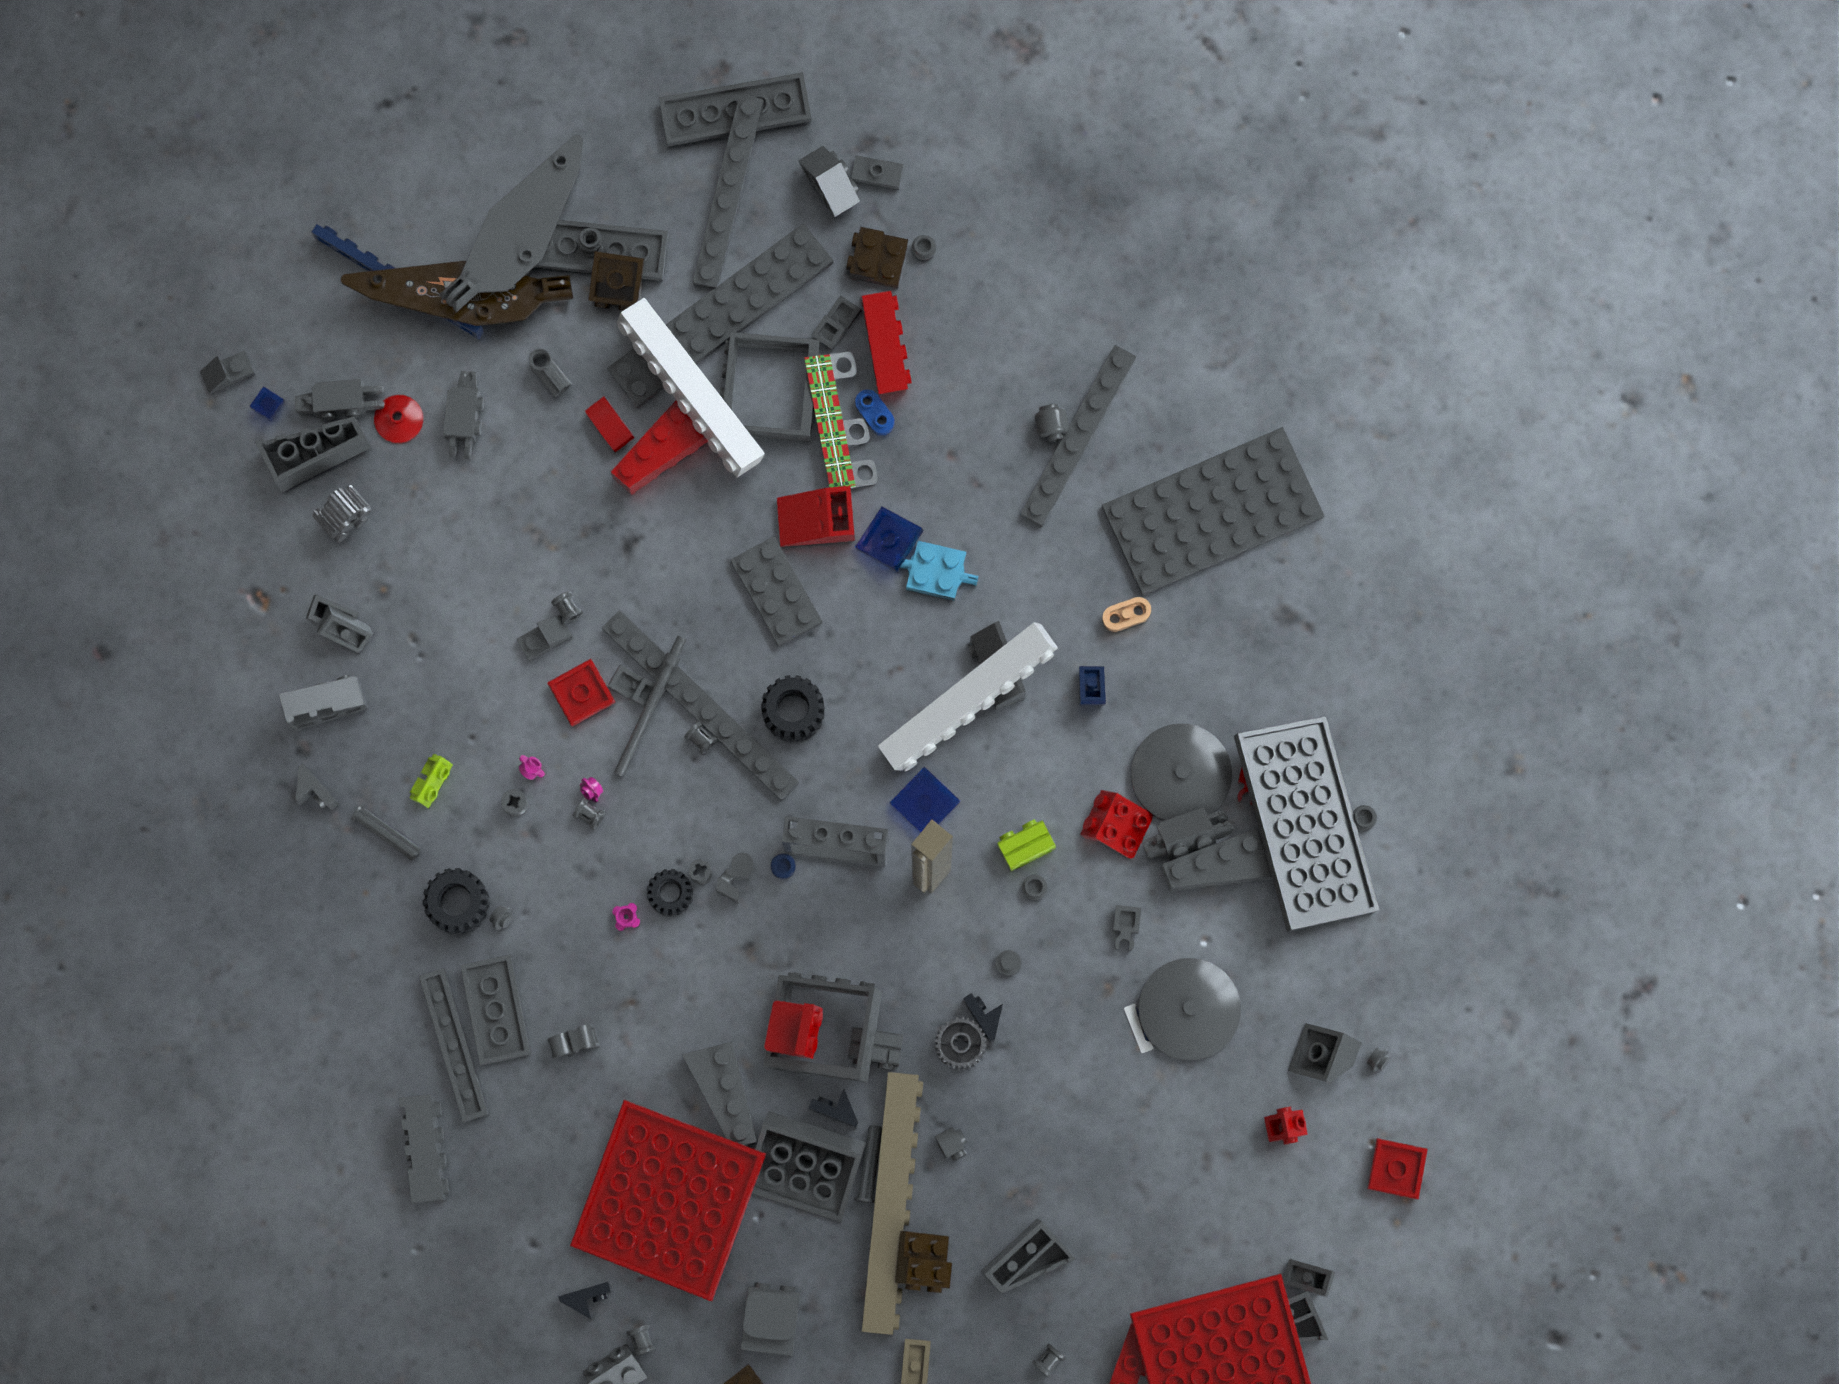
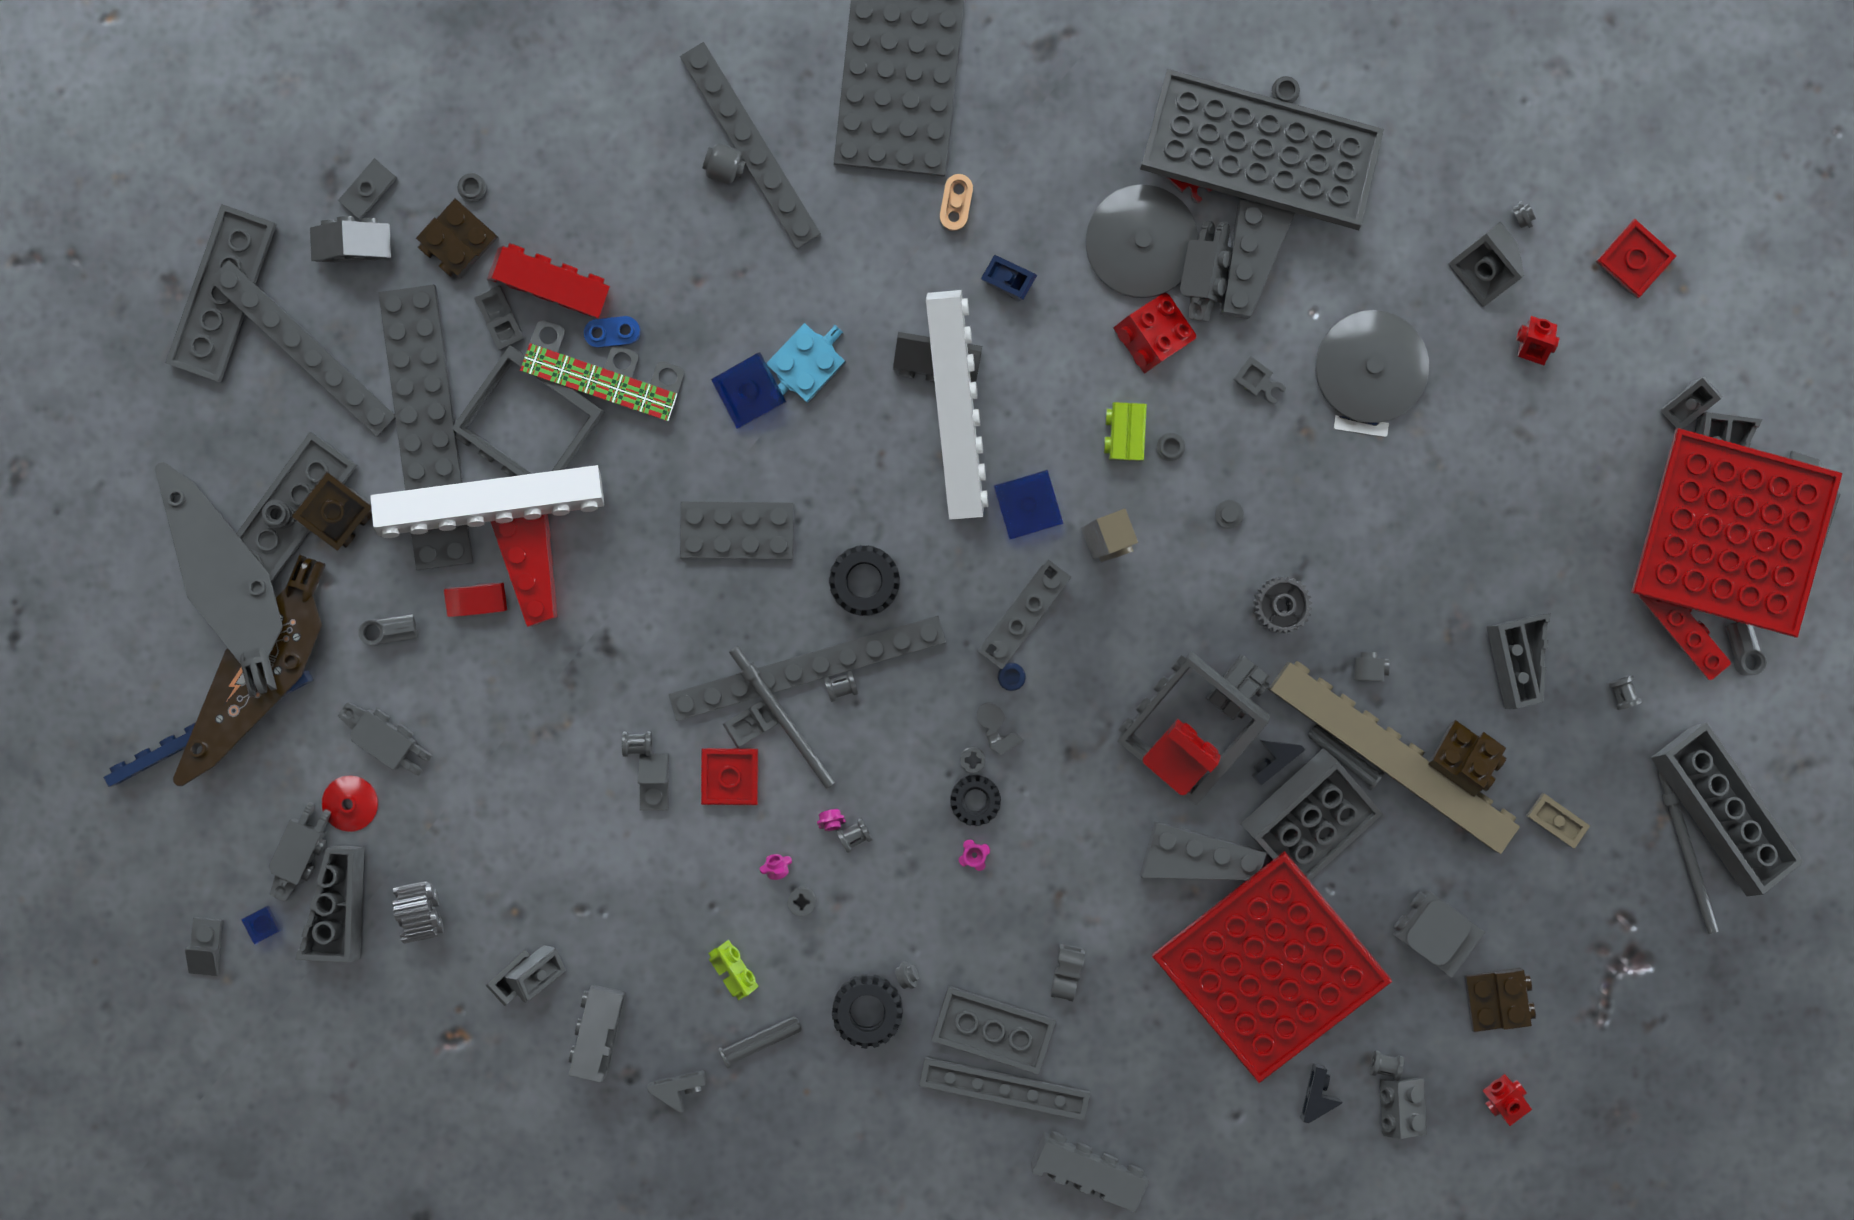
camera: 60 degrees left, 10 degrees up
red slope [777,486,855,547] -> none
black slope [963,993,1003,1043] -> none

